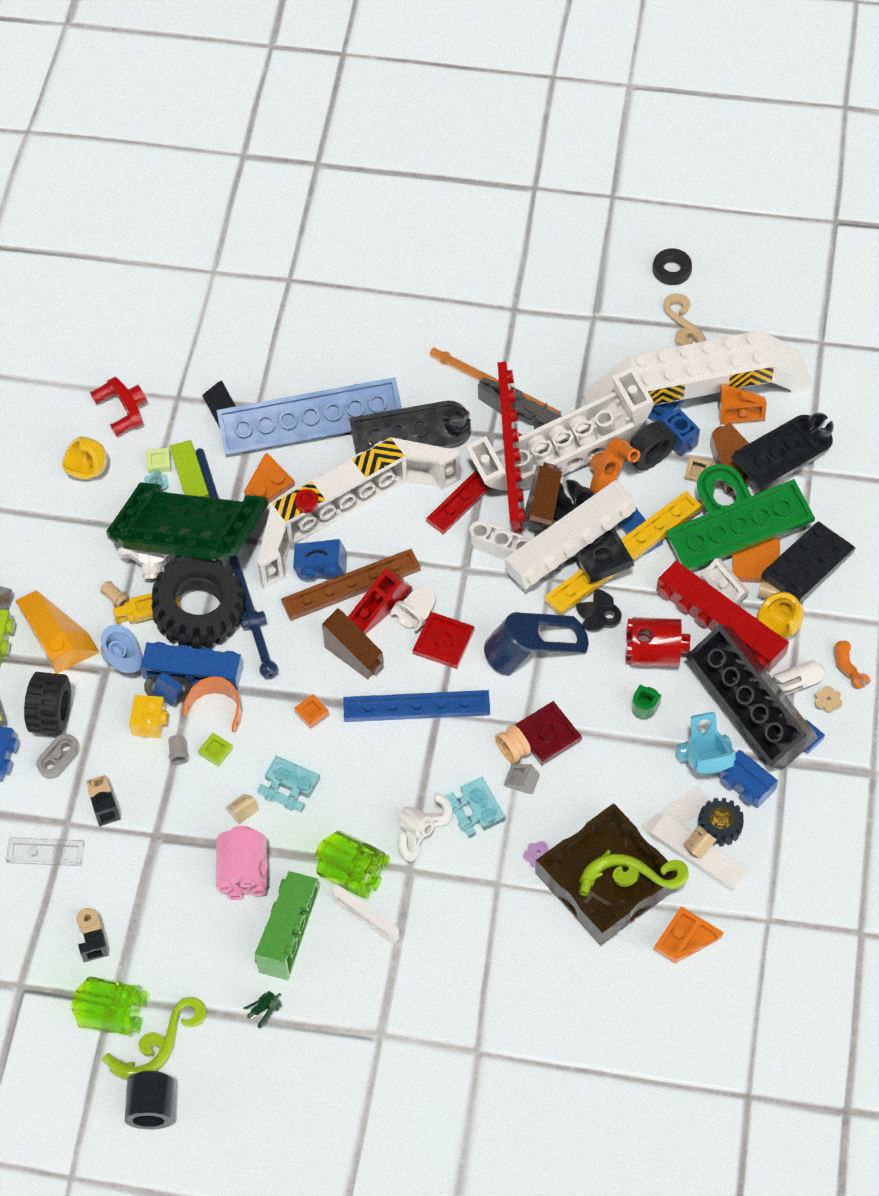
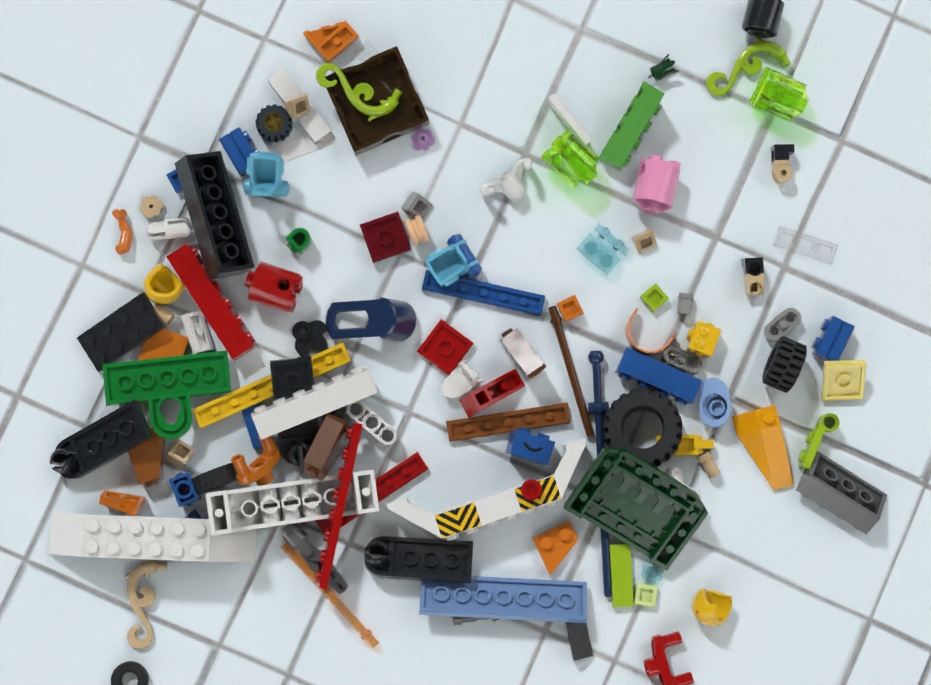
camera: 175 degrees left, 25 degrees up
blue tile [152,672,182,705] -> none
clear light blue plate [446,776,506,838] -> none
none -> medium azure piece [425,234,482,287]
none -> reddish brown bar [548,305,594,437]

